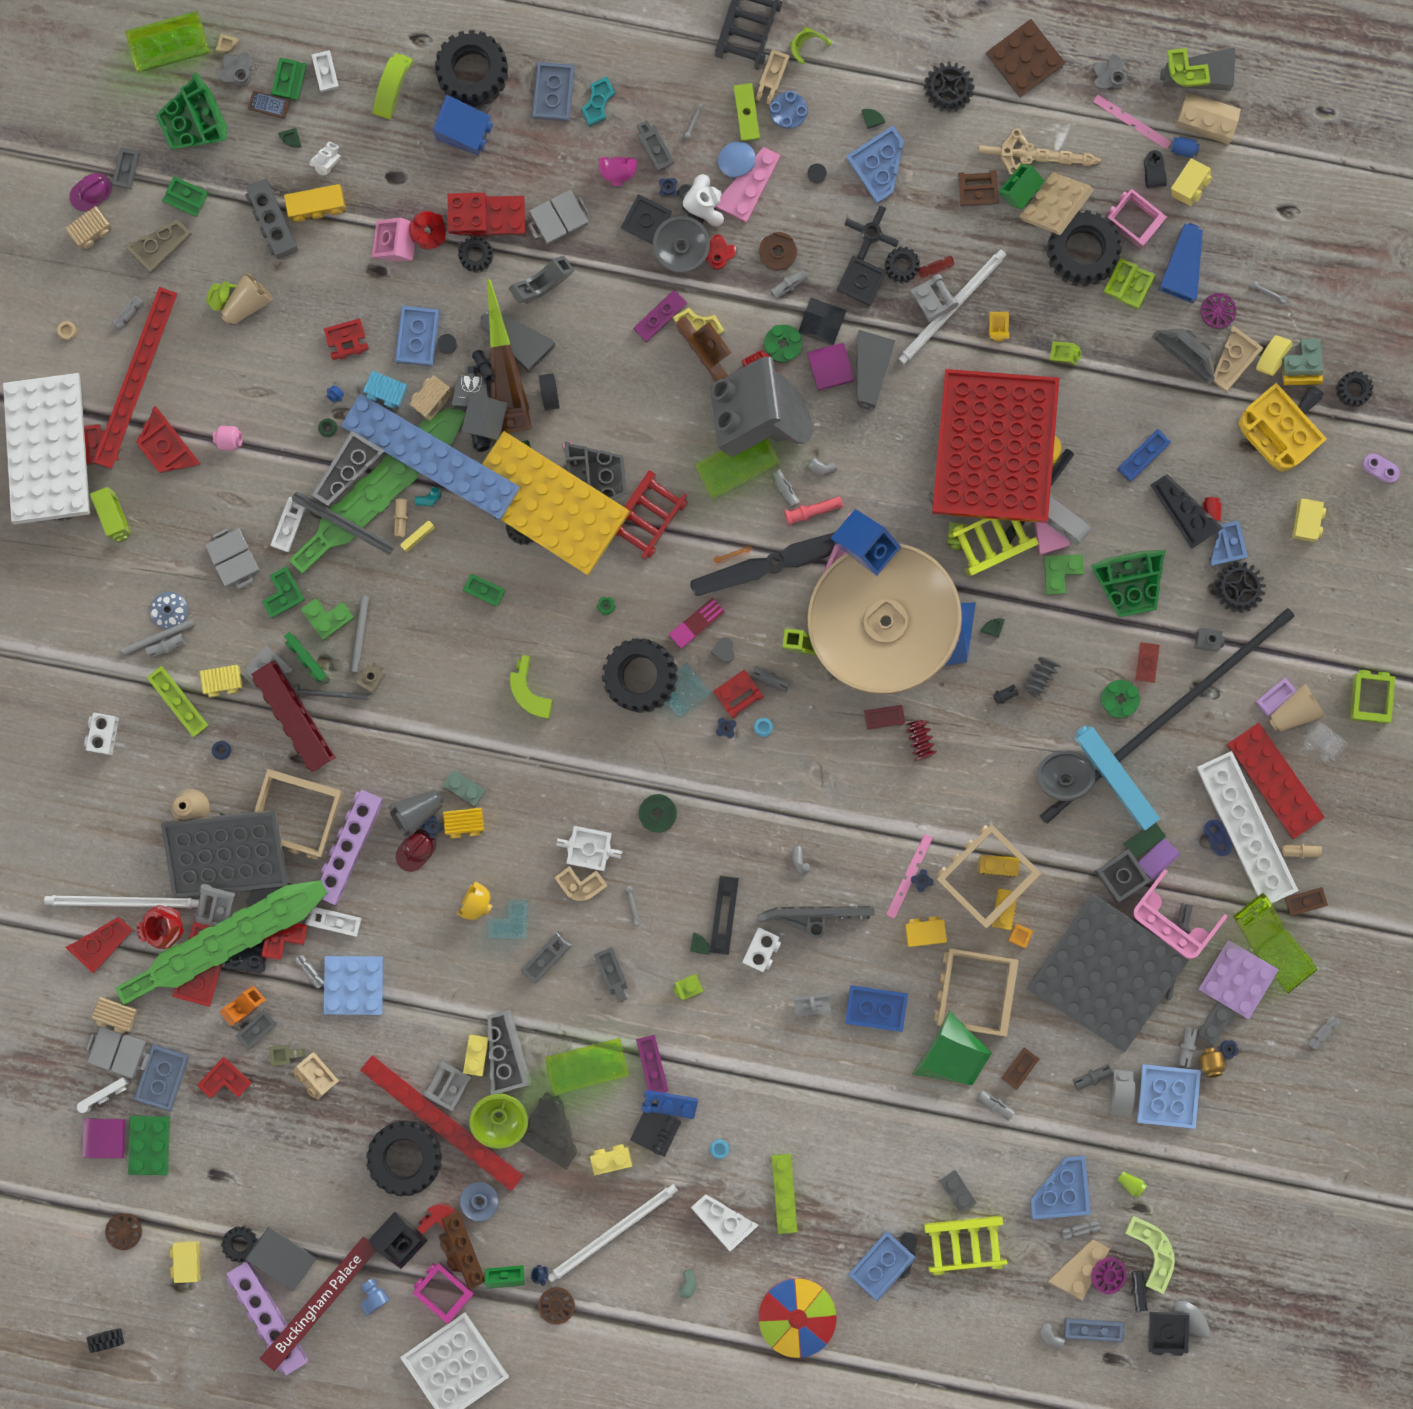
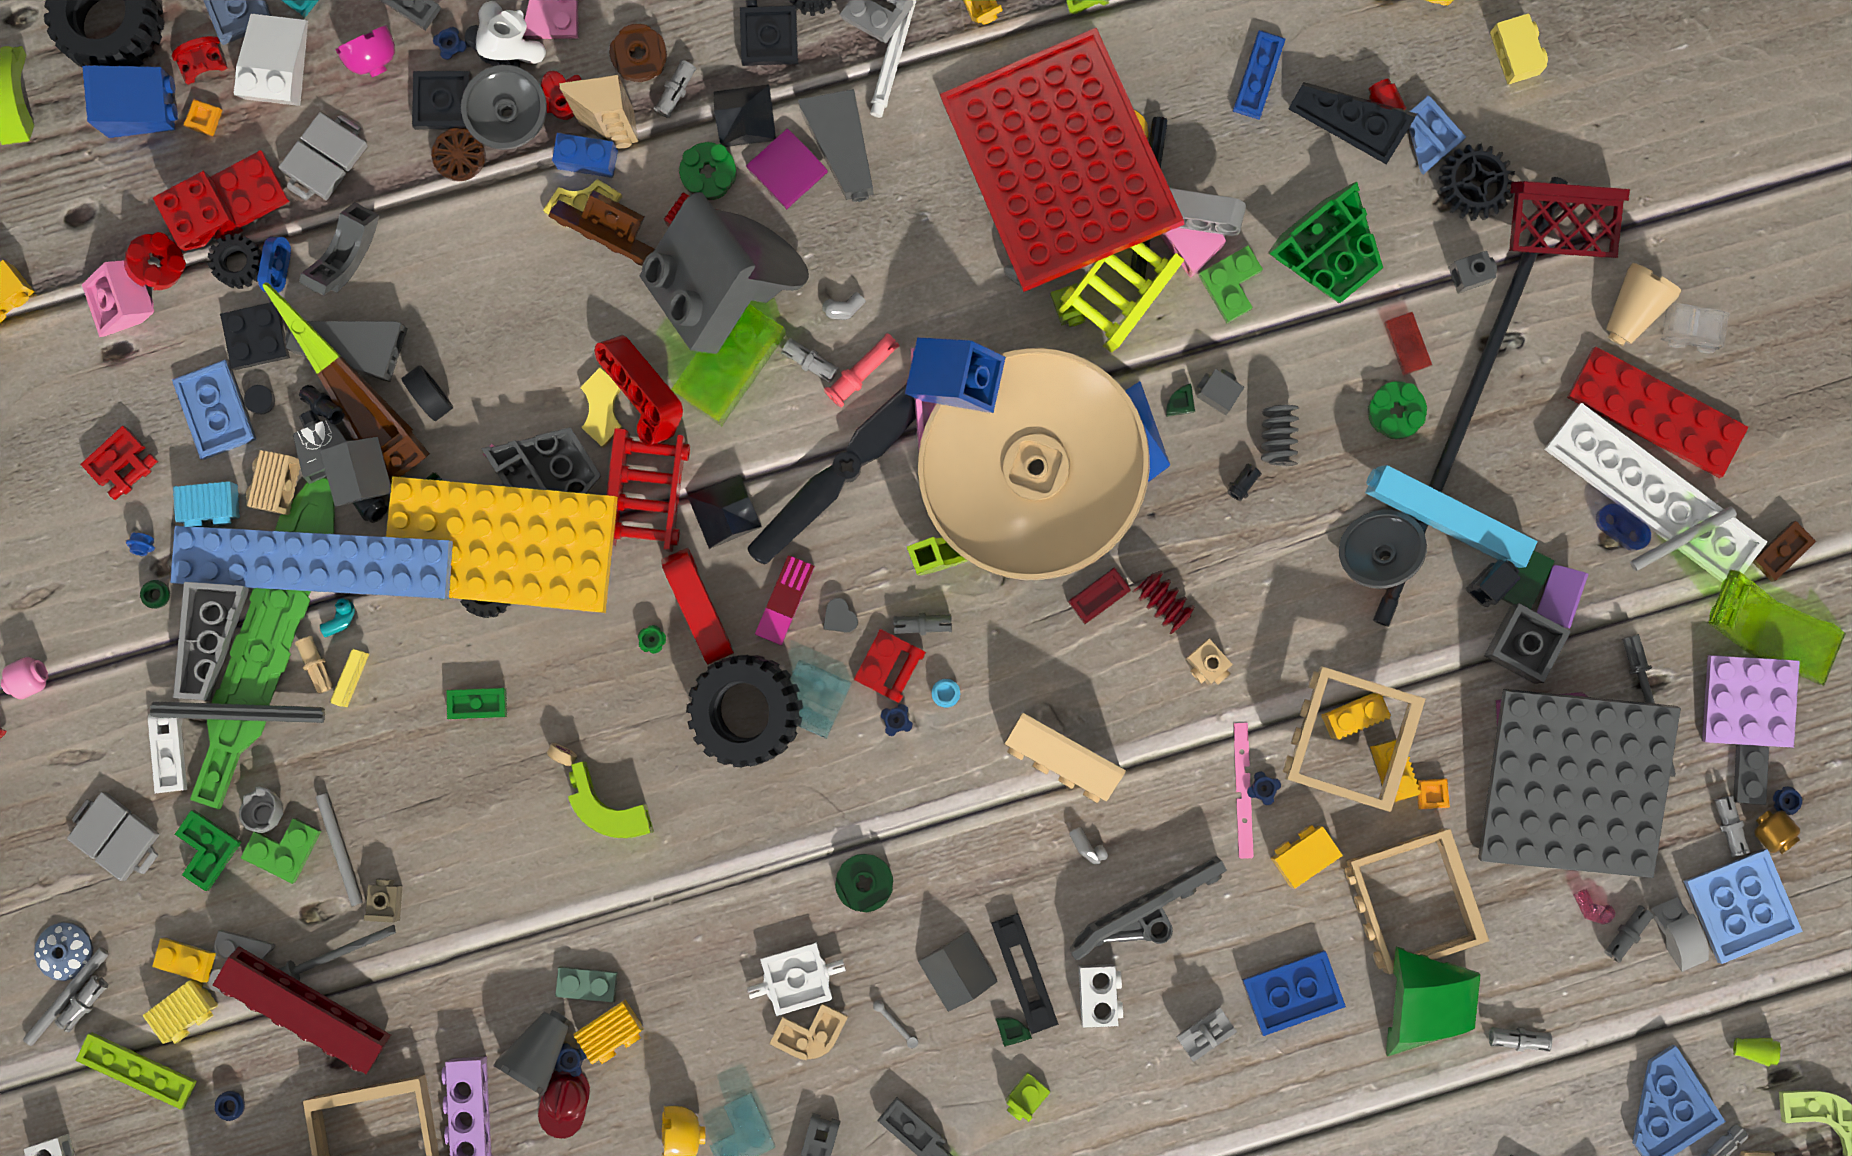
camera: 25 degrees left, 0 degrees up
green plate [284,632,331,684] -> none
magenta plate [633,290,687,343] -> none
clear orange hinge [714,545,752,563] -> none
reddish brown plate [1001,1047,1040,1090] -> none
bright pink windscreen [1133,869,1228,959] -> none
lavender tile [1255,677,1296,717] -> none
tan axle [1282,844,1322,859] -> none
lime window [1349,670,1395,724] -> none
none -> yellow plate [152,938,216,982]
none -> red piece [171,36,228,85]
none -> light orange tile [184,99,223,136]
none -> black plate [220,302,290,370]
none -> white slope [234,14,308,106]
none -> light grey hair [239,786,283,833]
none -> blue plate [257,236,291,293]
none -> reddish brown wheel [431,128,486,182]
none -> tan tile [547,743,577,766]
none -> blue brick [552,133,618,178]
none -> tan slope [559,75,638,148]
none -> light yellow tile [580,368,623,448]
none -> red beam [594,335,683,446]
none -> red beam [661,547,734,665]
none -> black slope [687,475,762,549]
none -> dark grey slope [918,931,998,1012]
none -> tan slope [1004,713,1126,803]
none -> tan brick [1185,639,1233,685]
none -> dark grey brick [1197,369,1245,415]
none -> black brick [1466,560,1520,607]
none -> dark red fence [1509,181,1630,258]
none -> clear pink arm [1573,889,1615,924]
none -> light grey bar [1630,506,1737,571]

